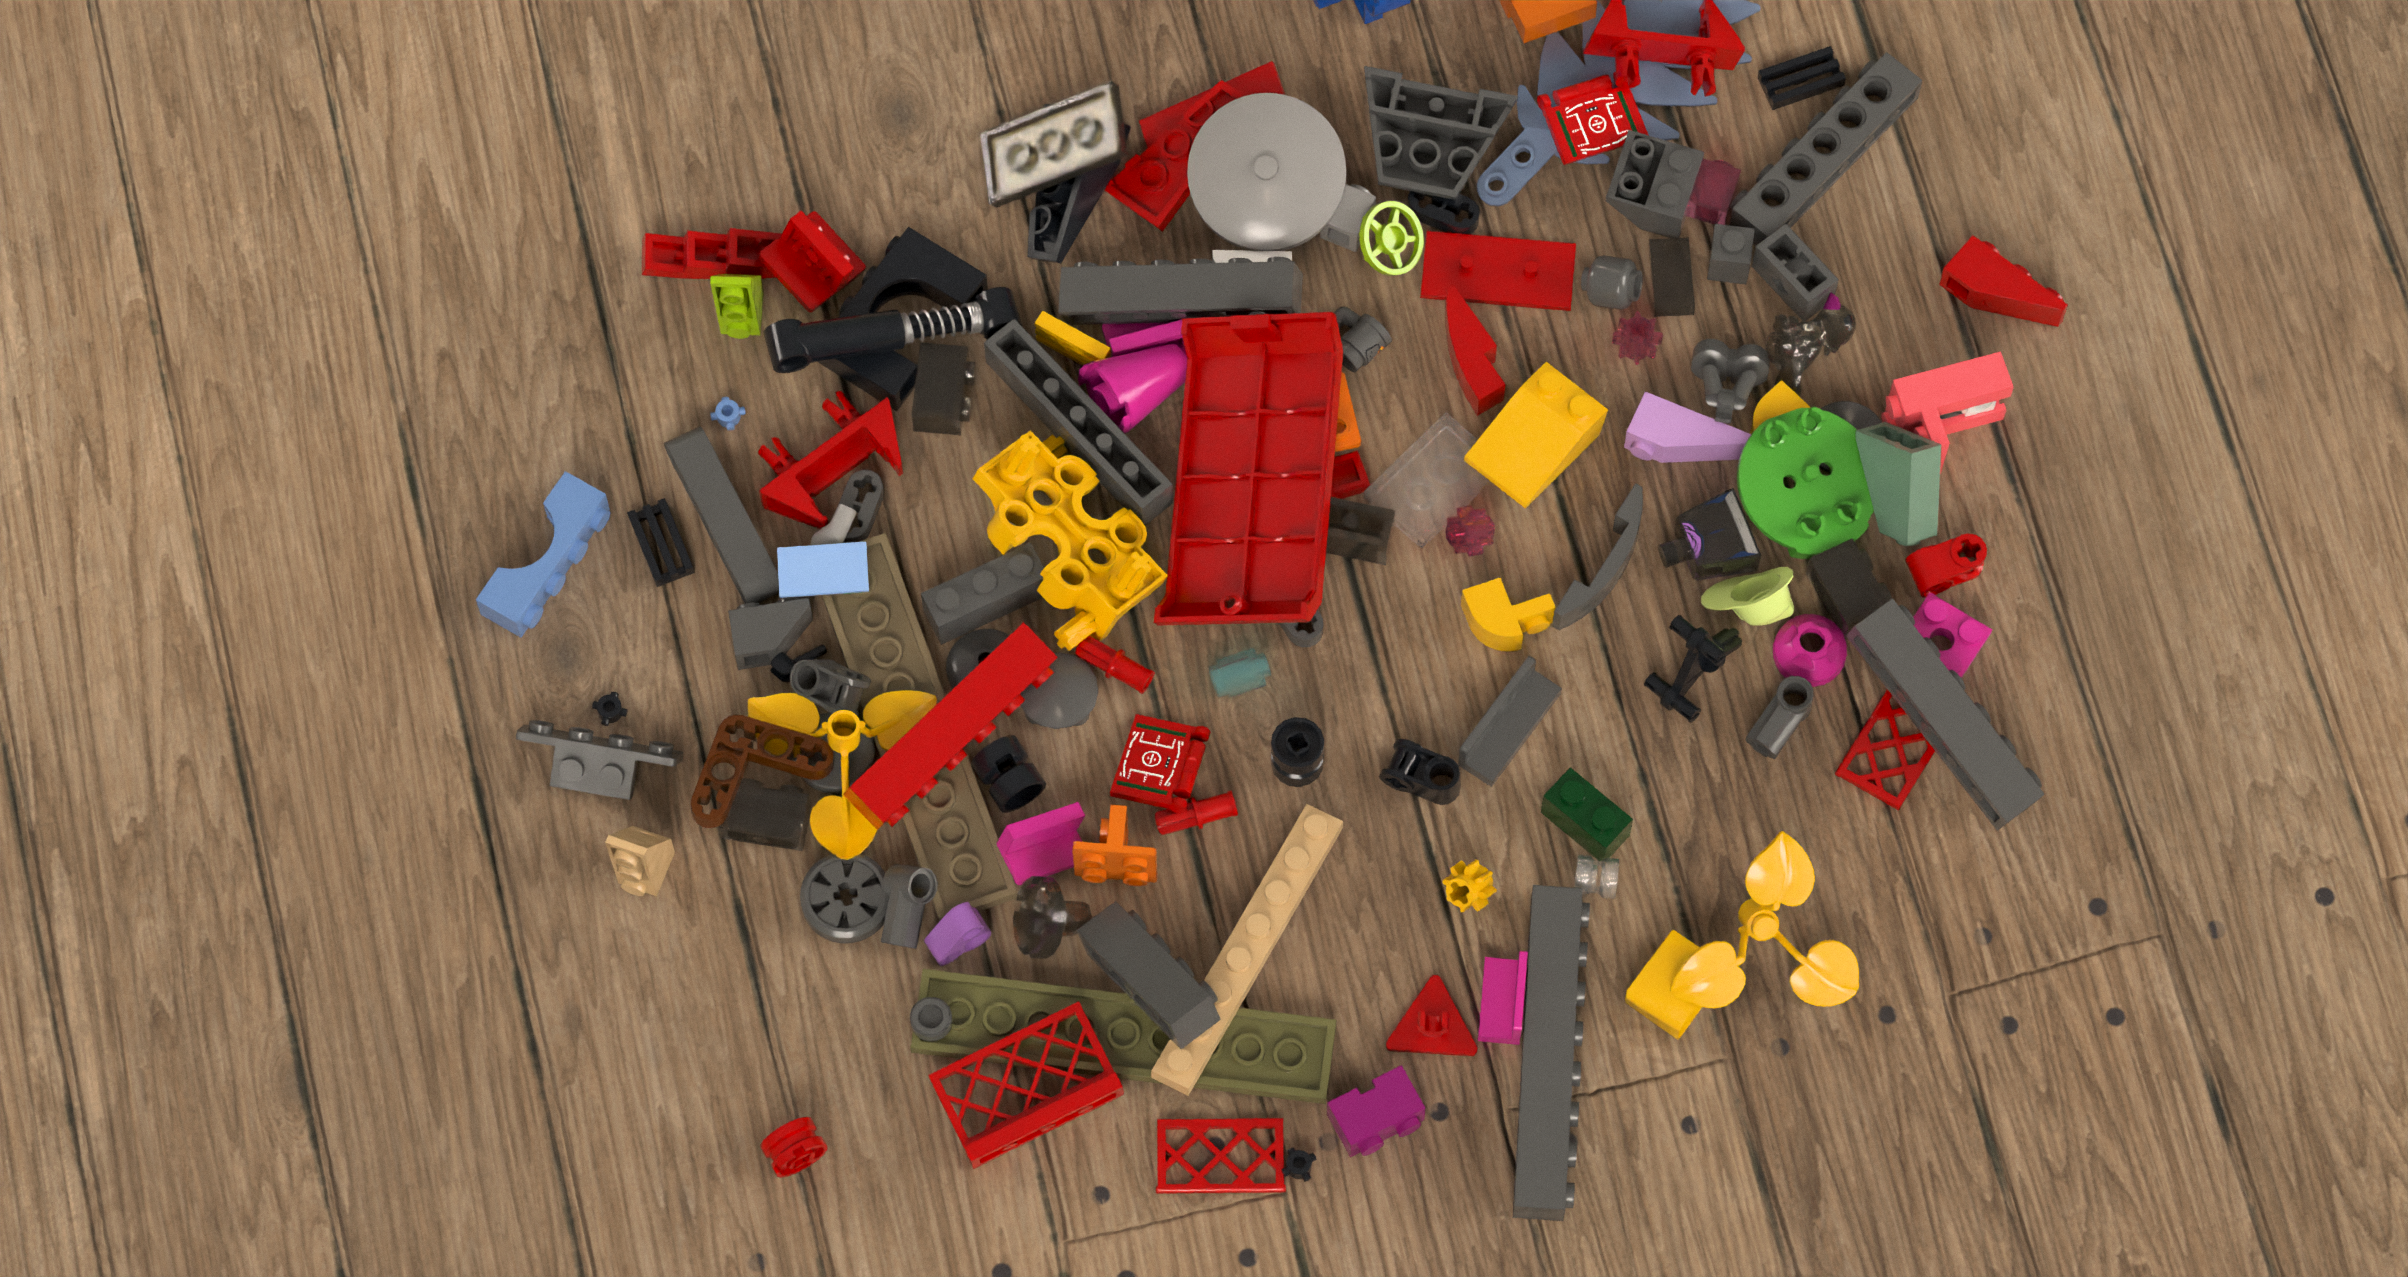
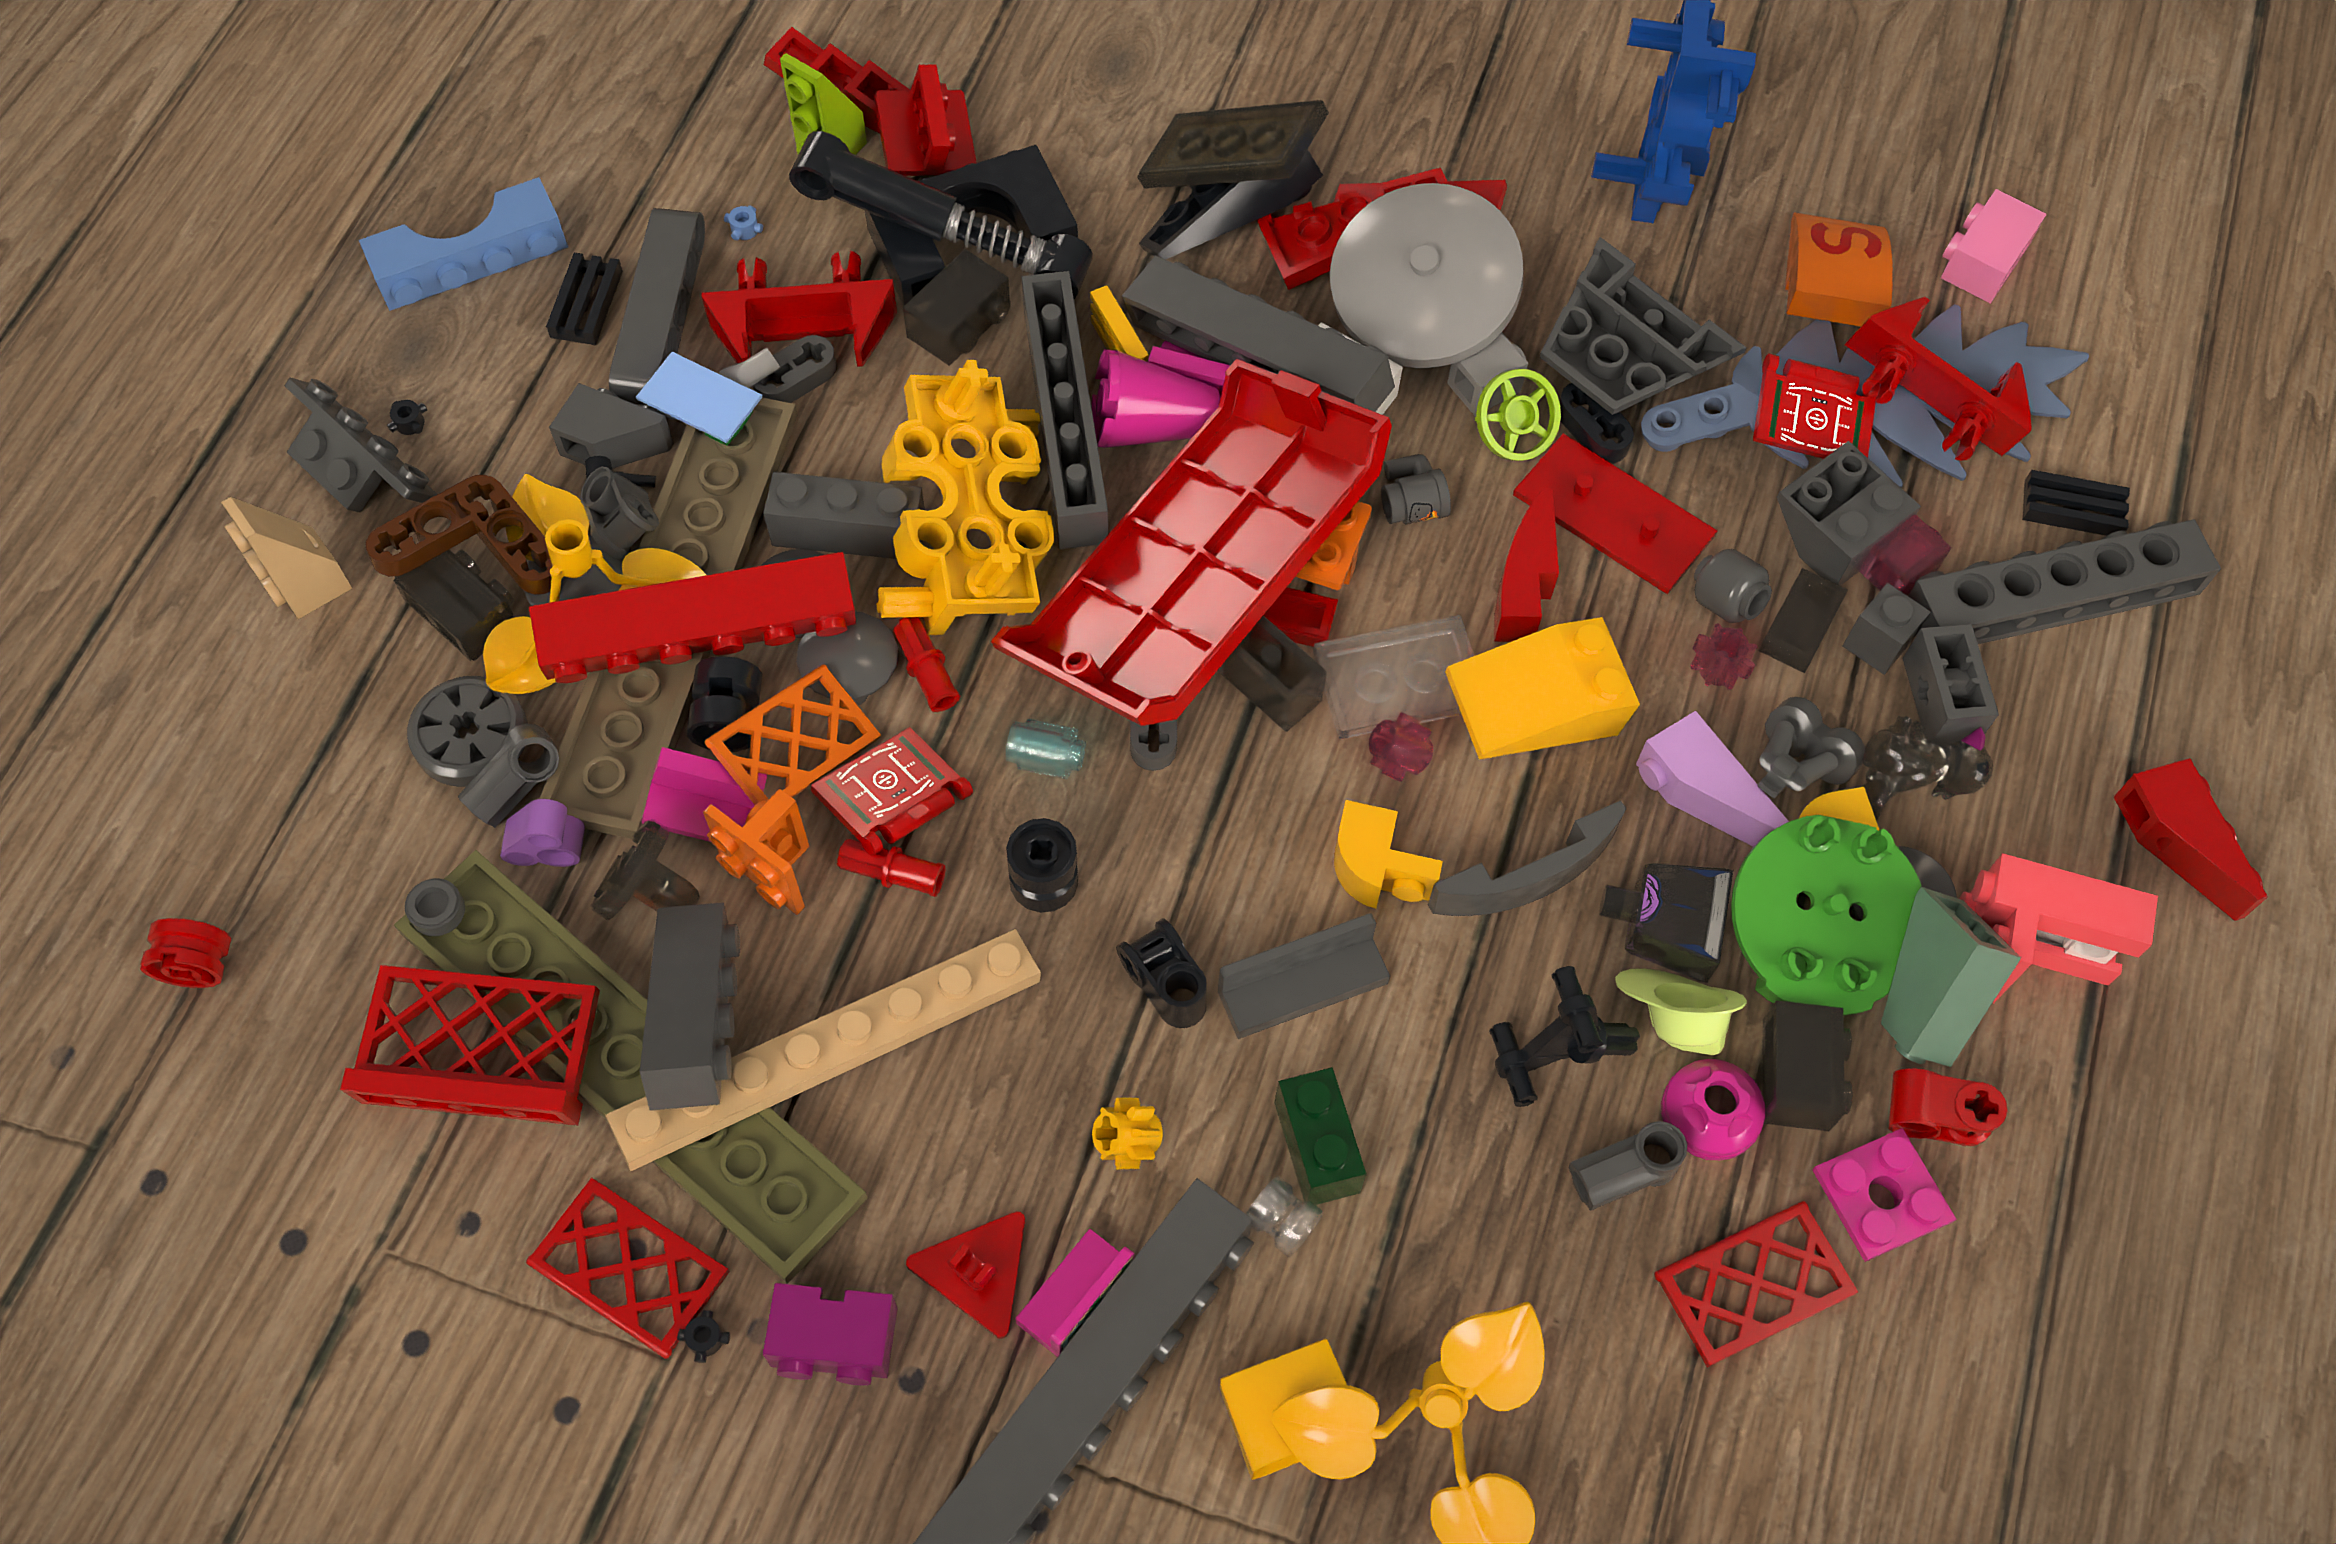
camera: 30 degrees right, 5 degrees down
dark grey brick [1846,598,2045,831] -> none
none -> orange window [705,664,881,805]

